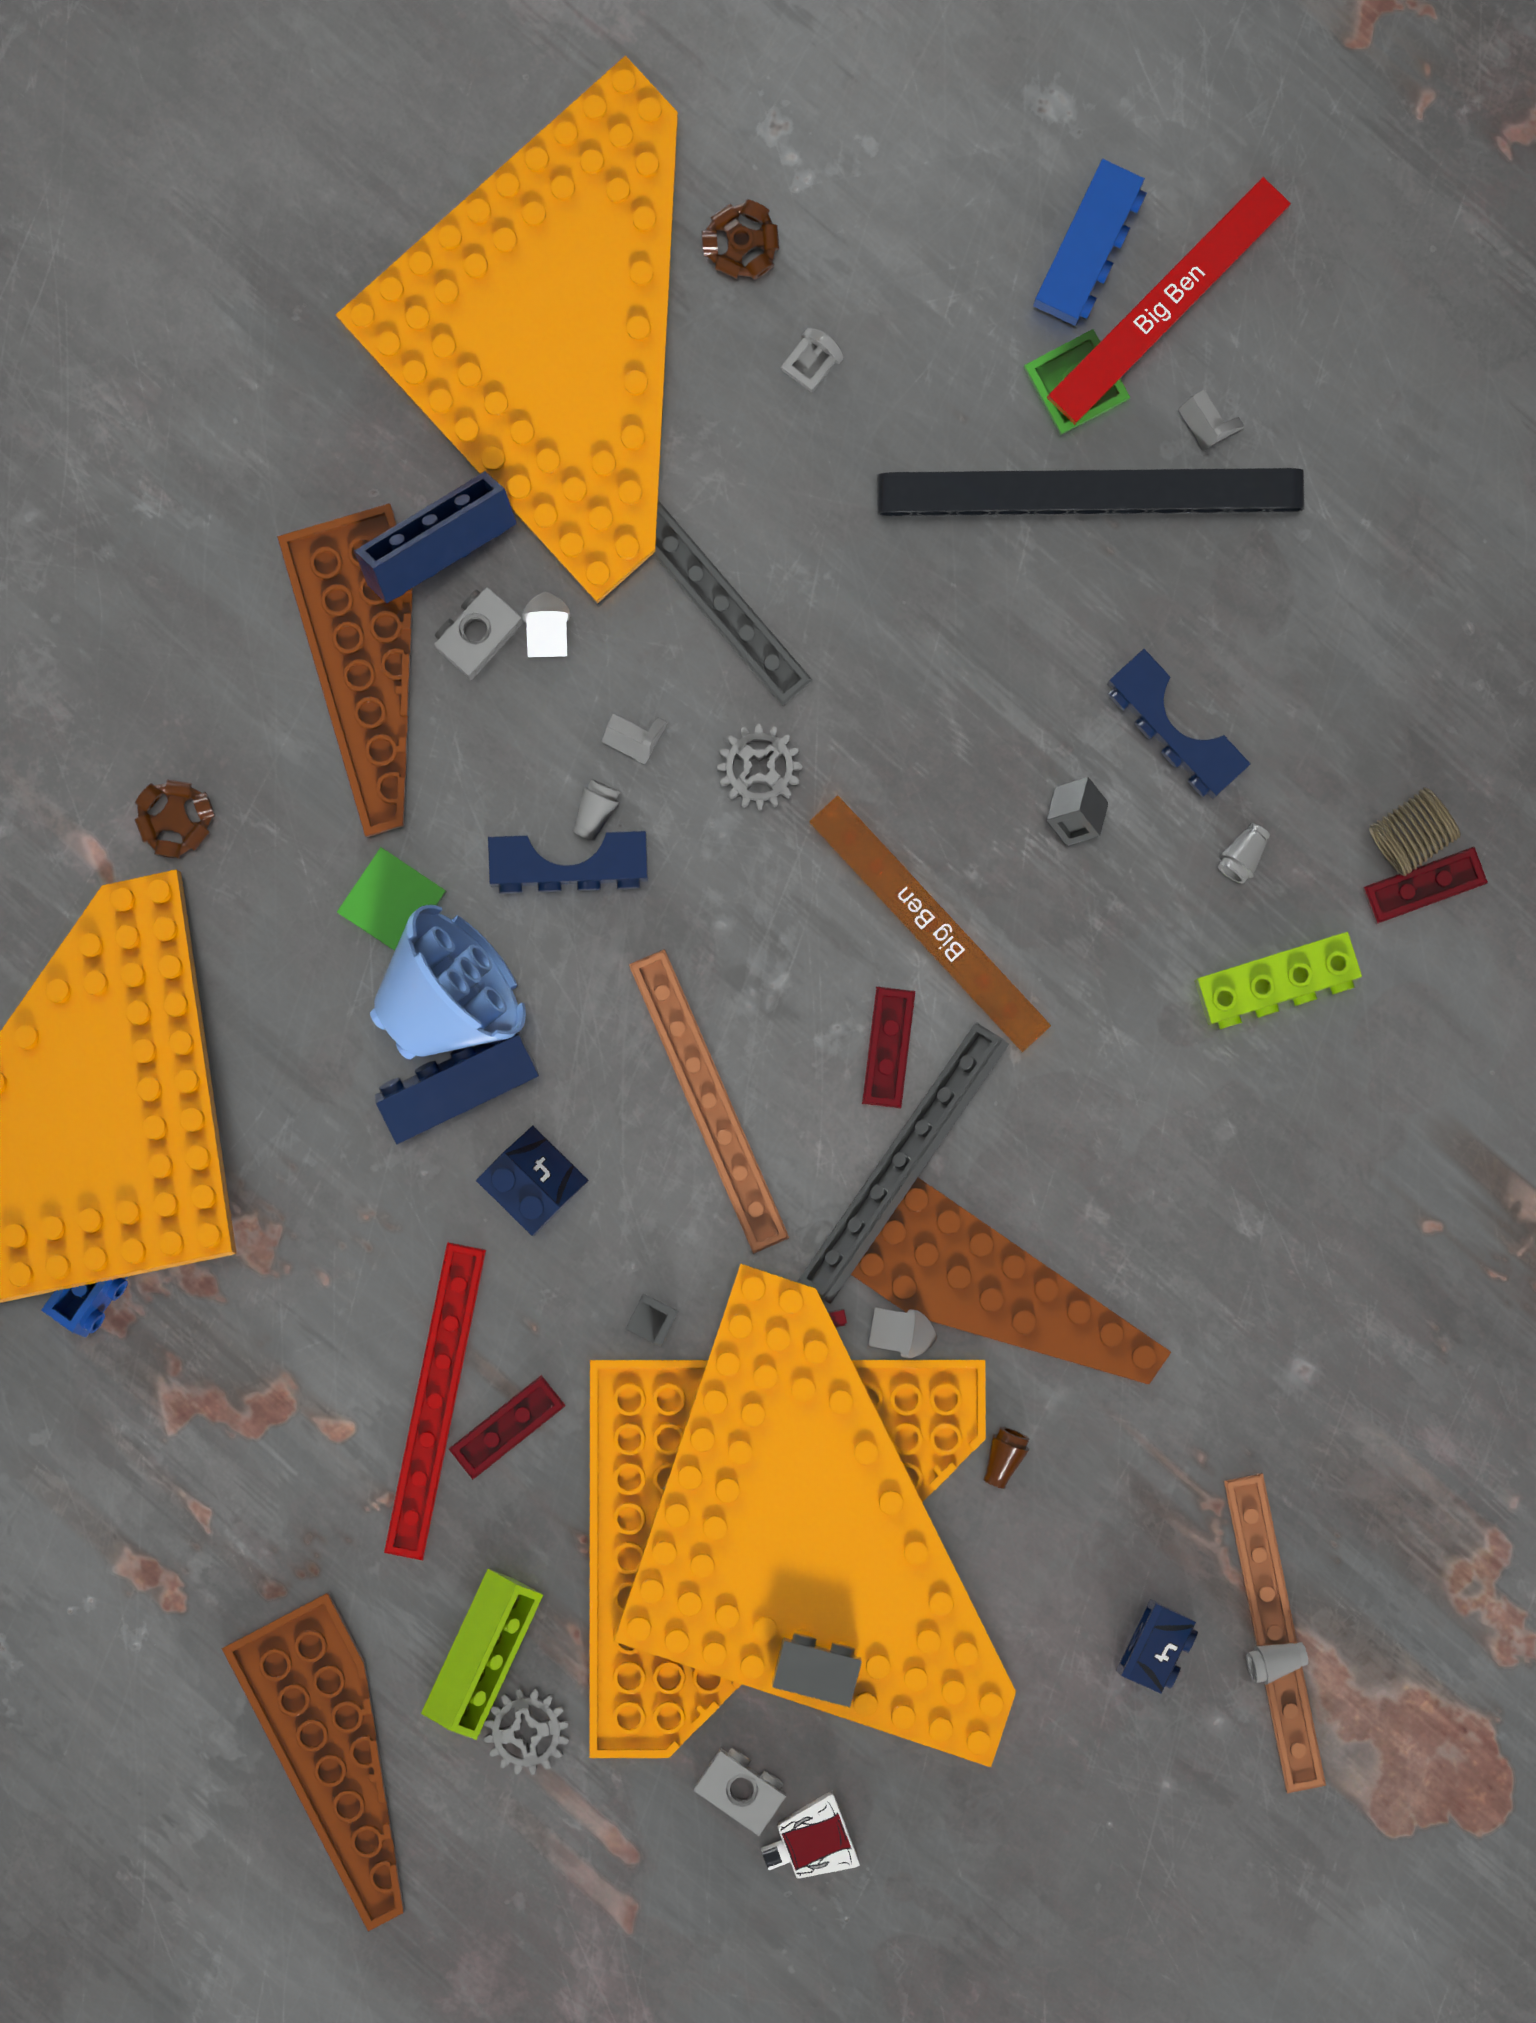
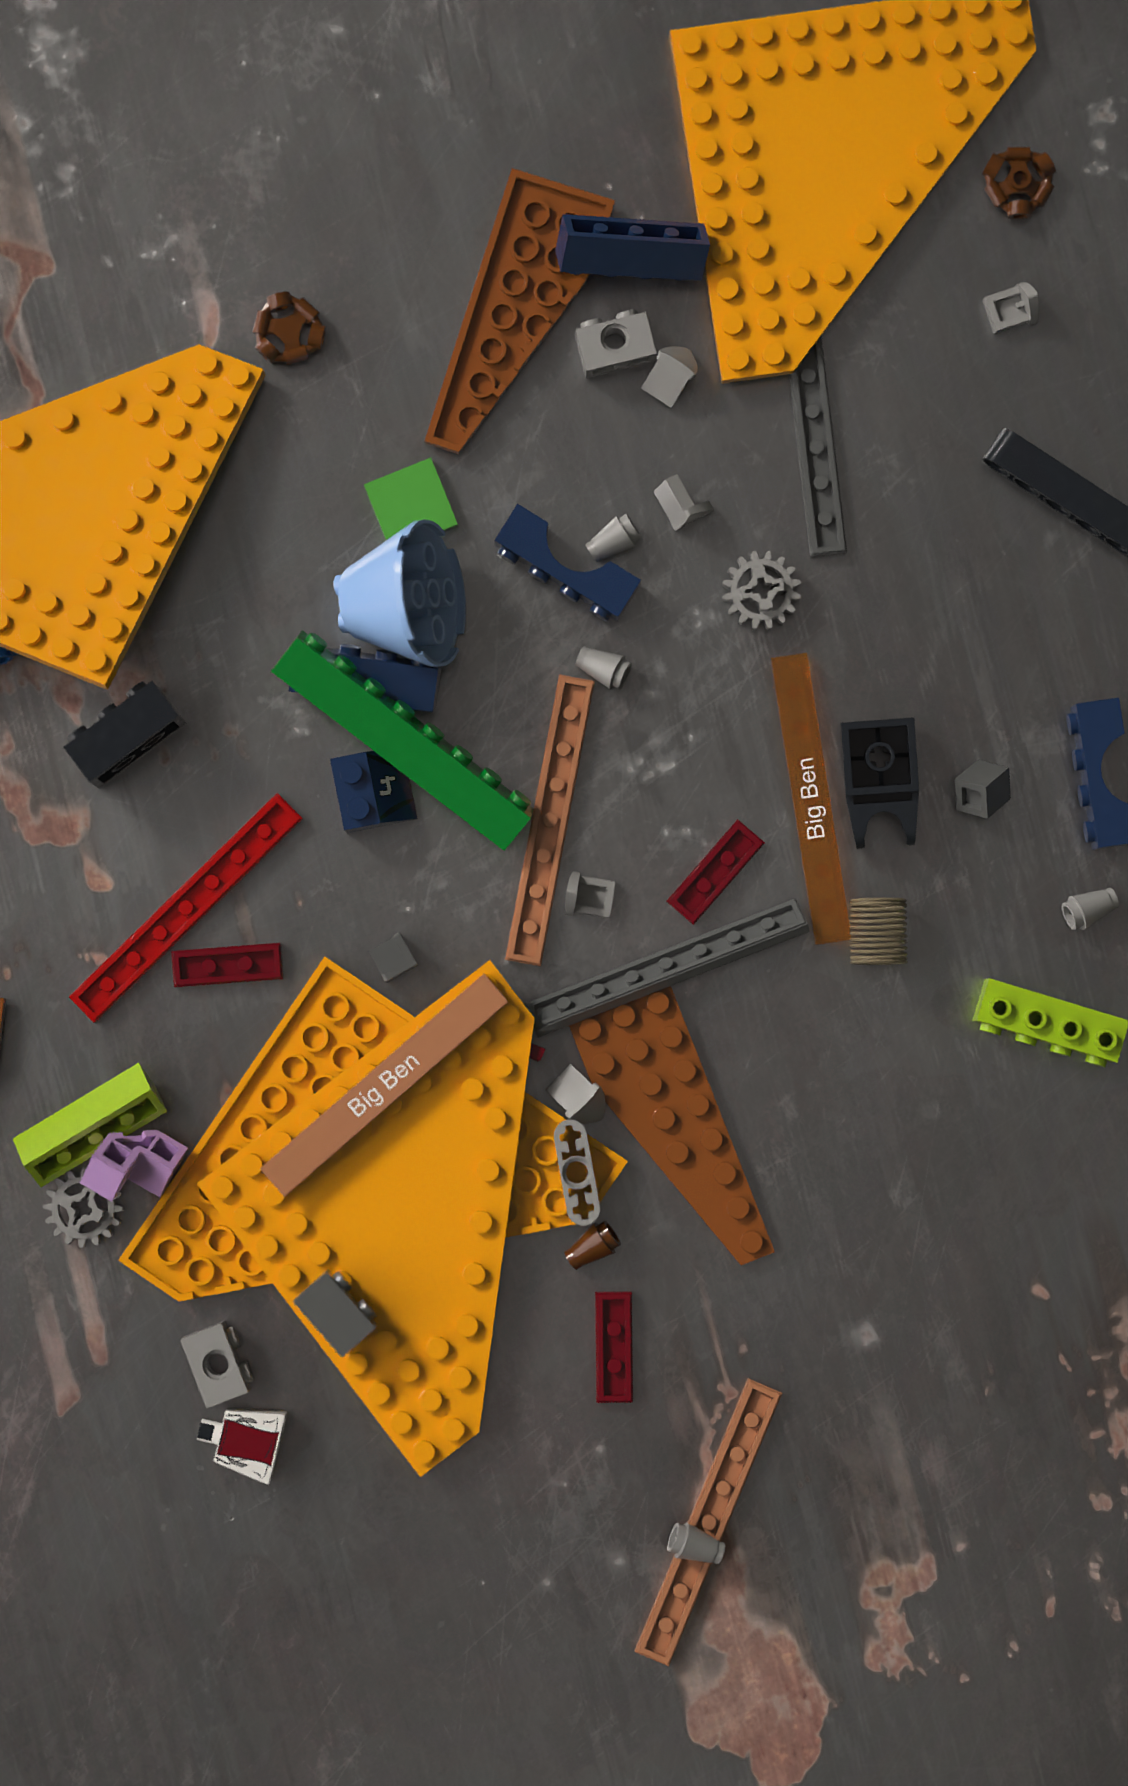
camera: 30 degrees right, 0 degrees up
dark blue slope [1116,1599,1198,1694] -> none
none -> black brick [63,681,186,788]
none -> lavender brick [80,1129,188,1202]
none -> nougat tile [260,974,508,1196]
none -> green brick [271,630,534,851]
none -> light grey beam [554,1119,600,1226]
none -> light grey tile [565,871,616,918]
none -> light grey cone [575,647,632,690]
none -> dark red tile [595,1291,633,1403]
none -> black brick [840,717,919,849]
none -> dark tan piece [849,898,908,965]

